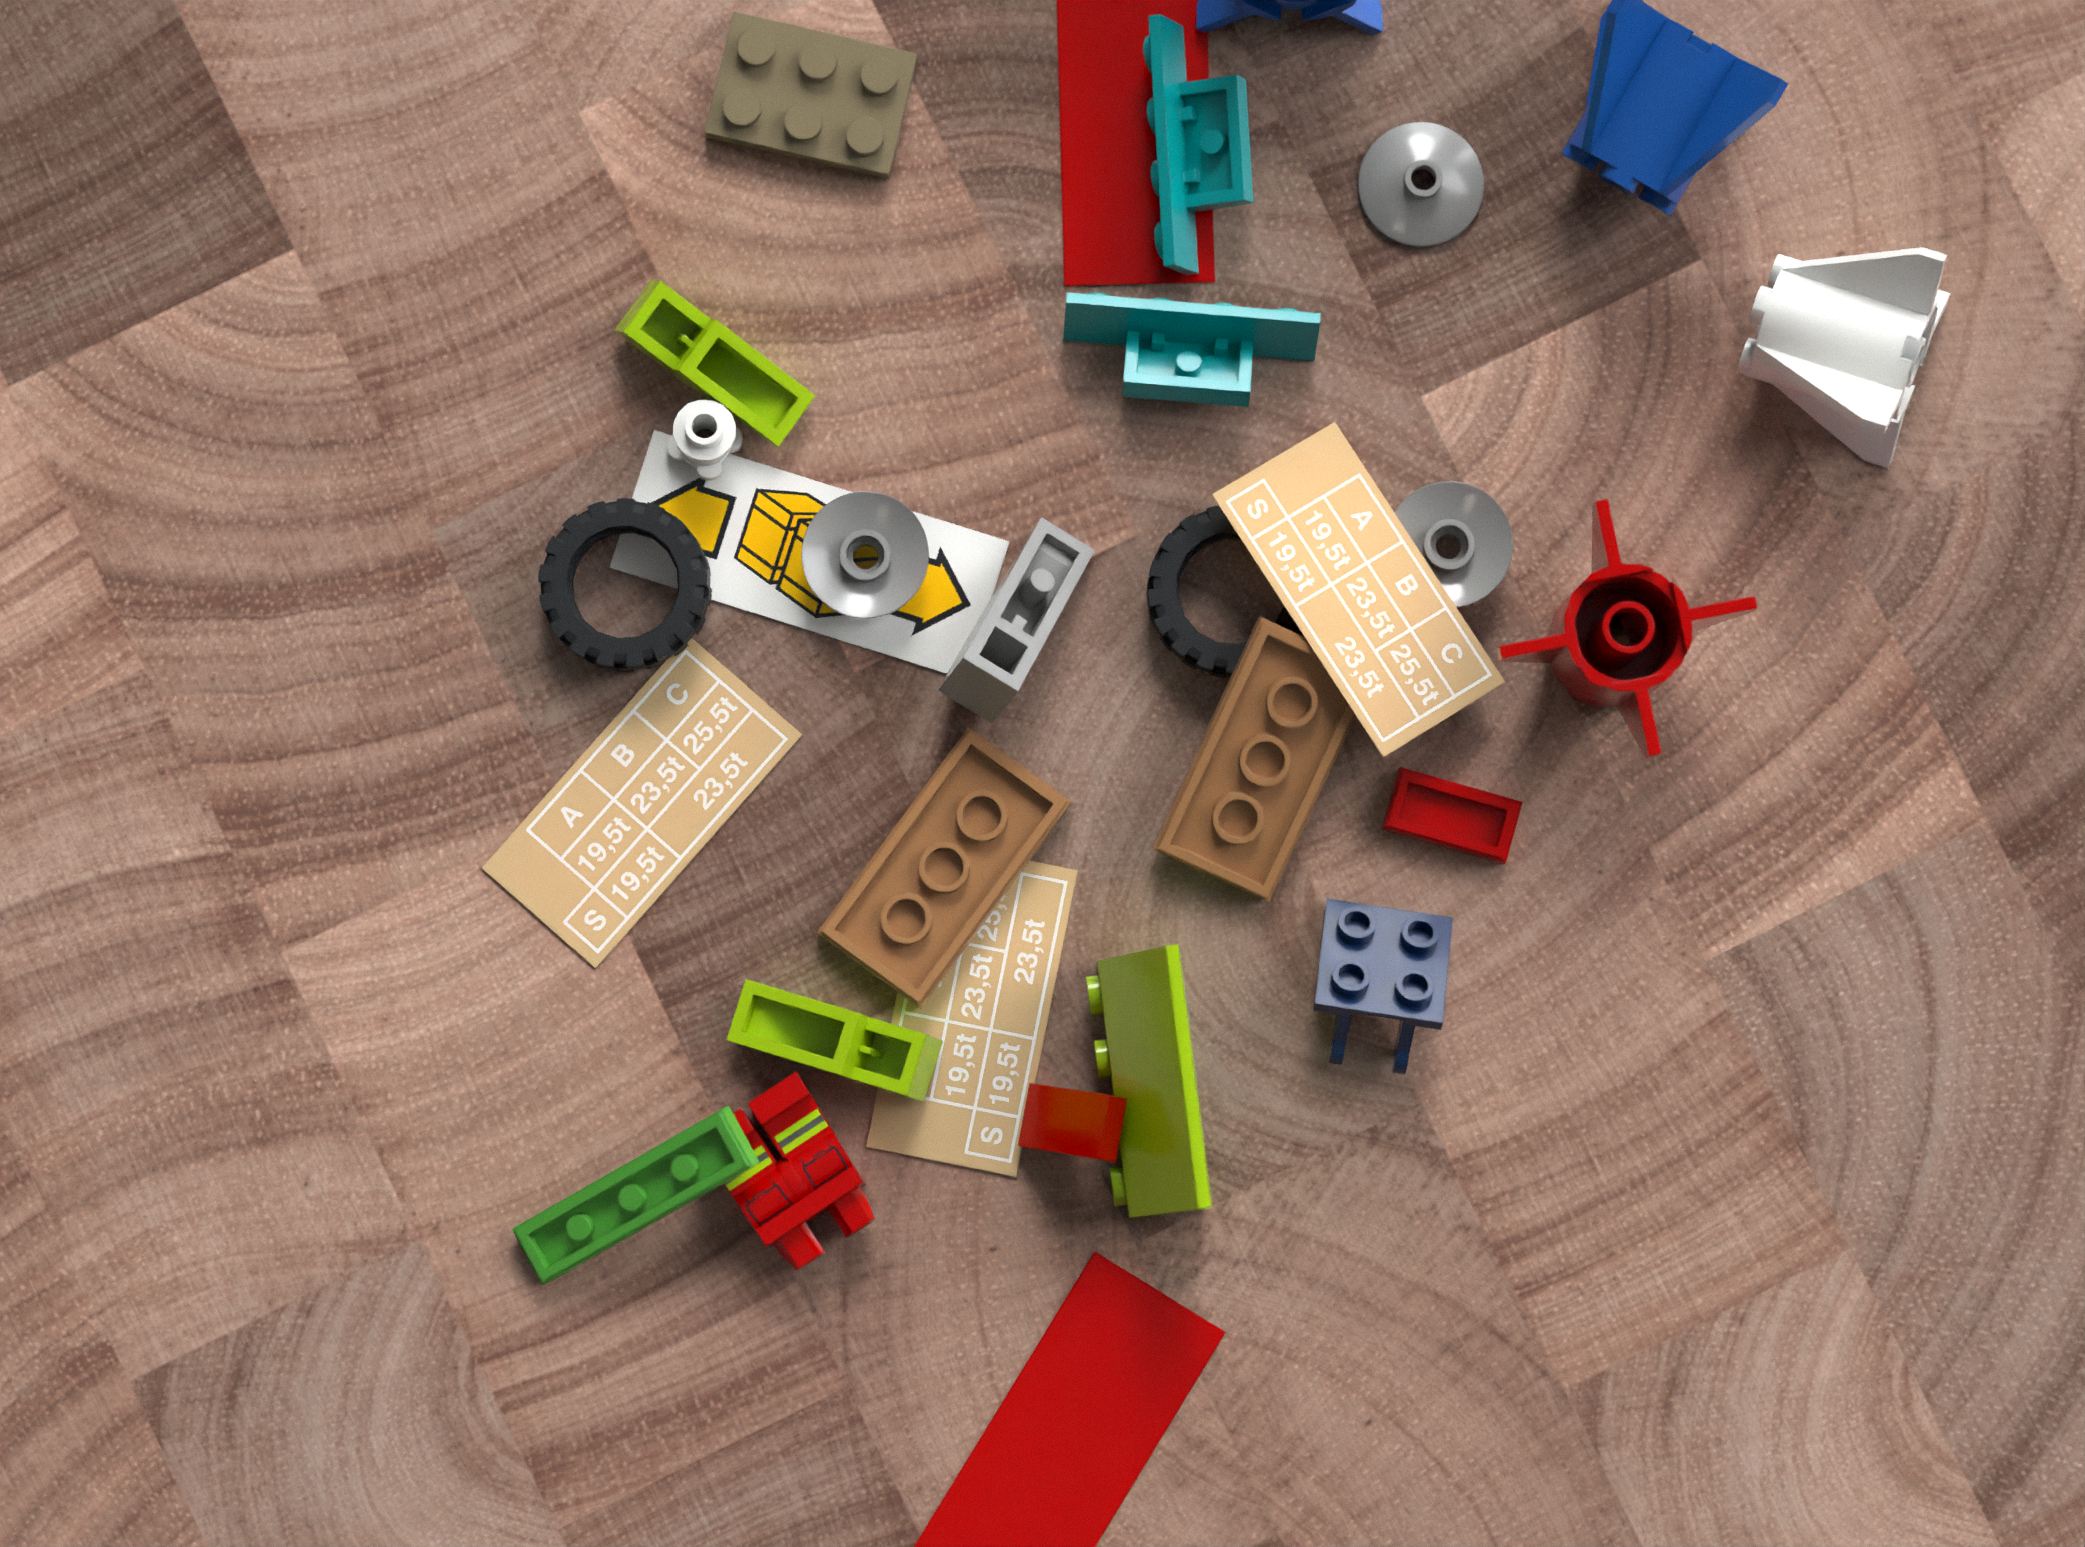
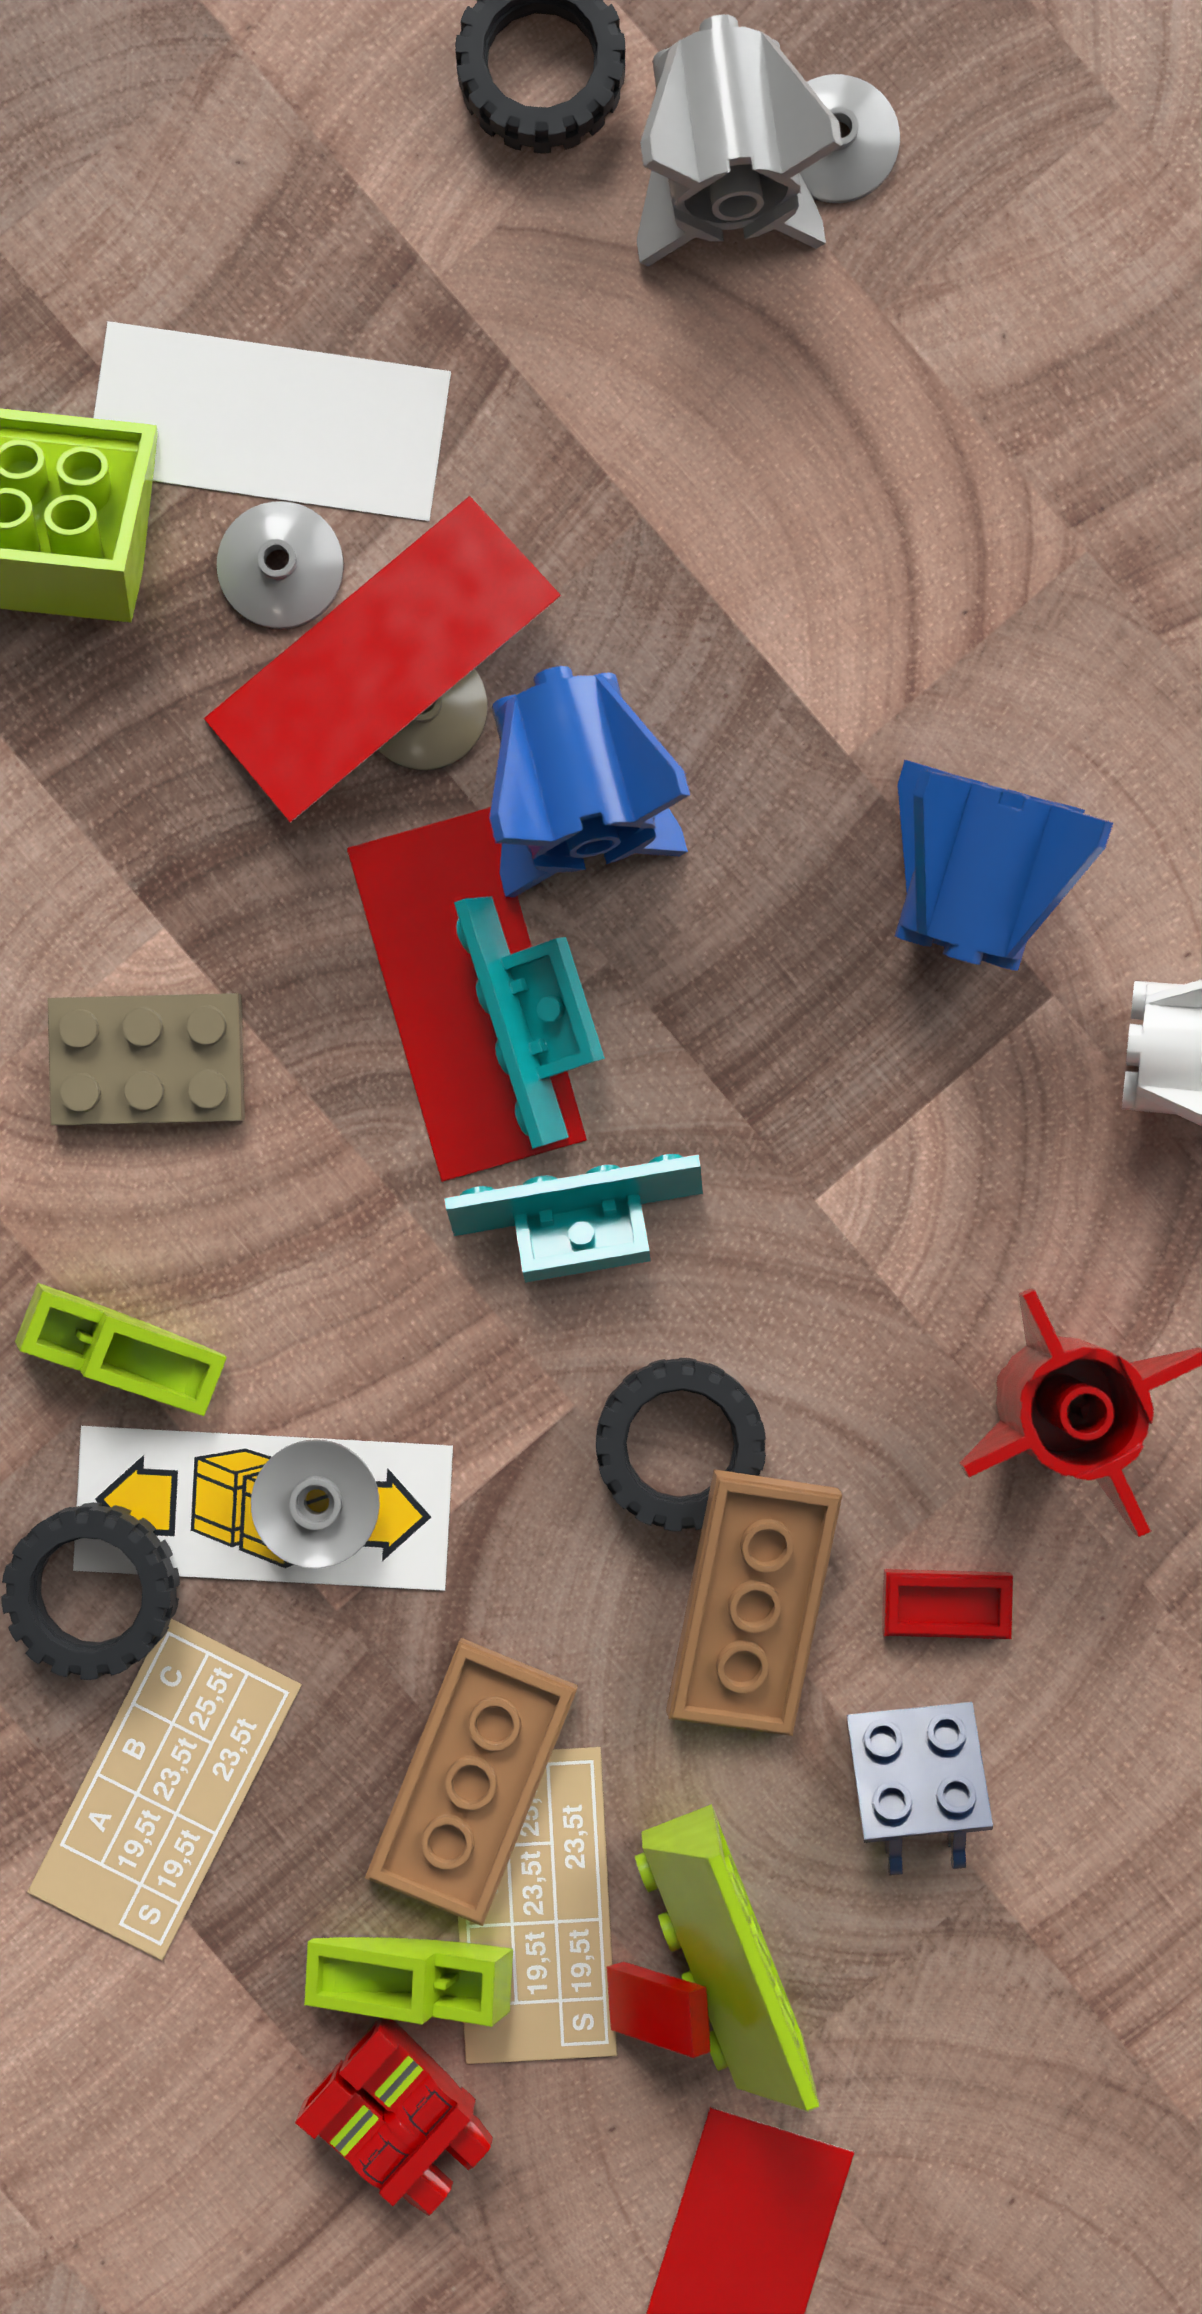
camera: 15 degrees left, 5 degrees up
bright green tile [512,1106,760,1285] -> none
white brick [667,400,743,481] -> none
light grey slope [938,517,1095,723] -> none
tan sticker [1212,422,1505,757] -> none
light grey dish [1358,122,1484,248] -> none
light grey dish [1394,481,1513,608] -> none

